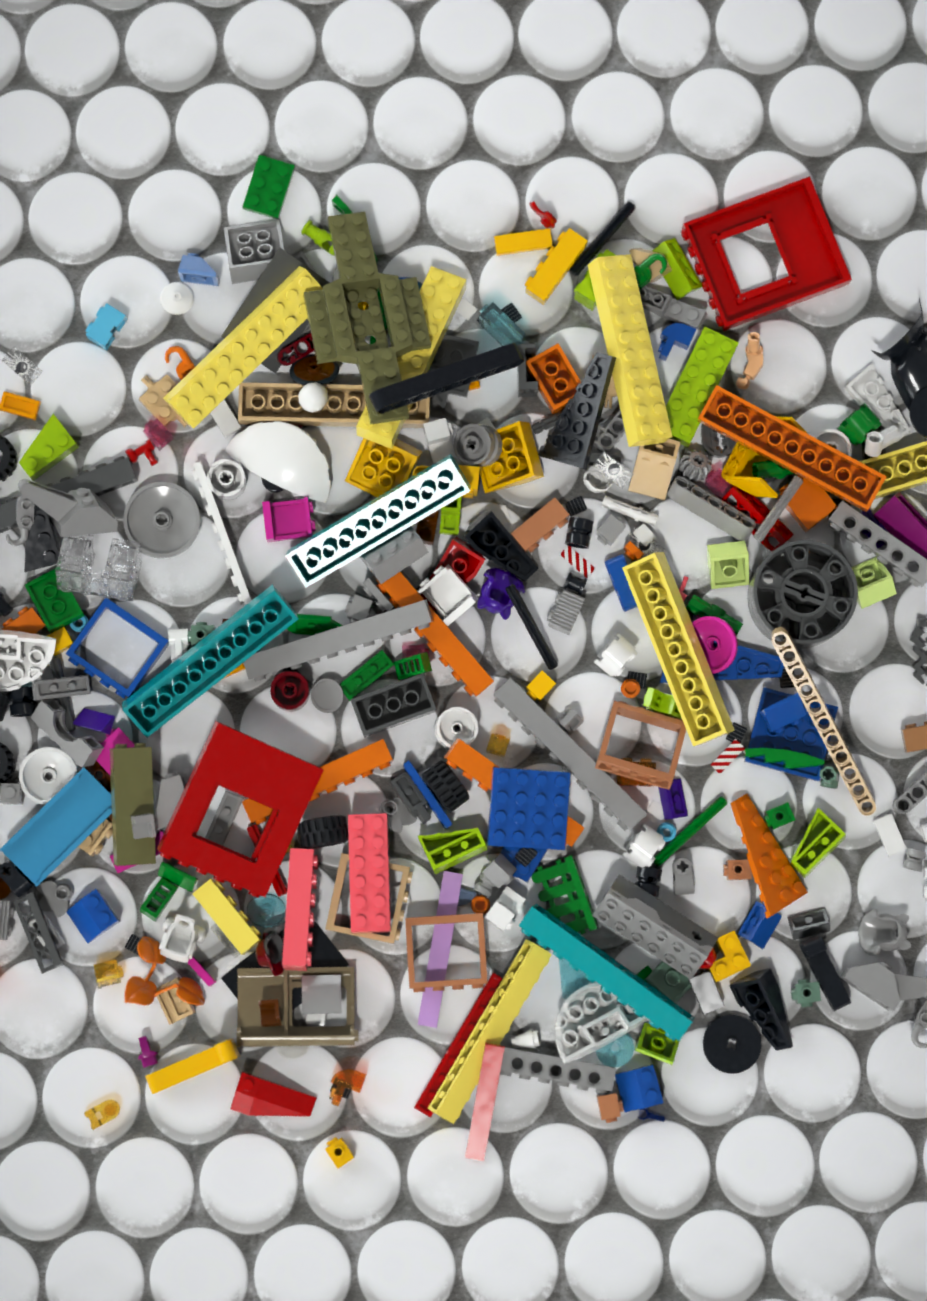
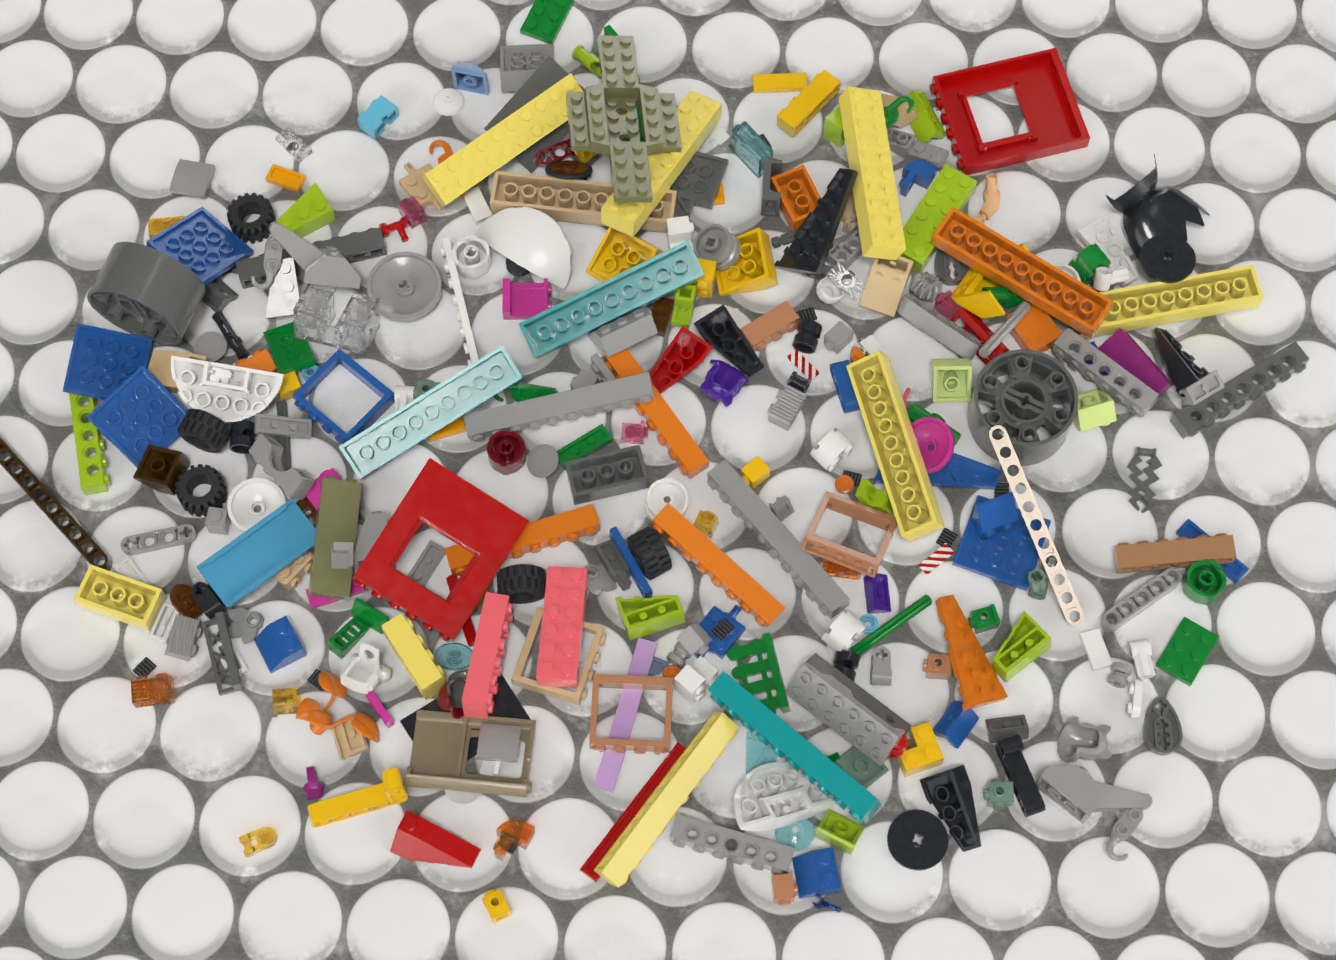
camera: 10 degrees right, 15 degrees down
dark purple slope [73,708,115,735] -> none
clear tile [210,924,240,958] -> none
reddish brown panel [259,999,281,1027] -> none
white hair [298,382,329,412] -> none
black beam [369,343,525,414] -> none
green slope [394,652,432,680] -> none
white panel [417,564,478,627] -> none
tile [465,1043,505,1161] -> none
blue plate [487,767,570,850] -> none
black axle [506,584,558,670] -> none
white cone [511,1029,541,1049] -> none
red plate [529,201,557,229] -> none
black axle [570,202,635,277] -> none
white pin [601,495,659,527] -> none
slope [688,971,724,1014] -> none
green slope [743,748,824,769] -> none

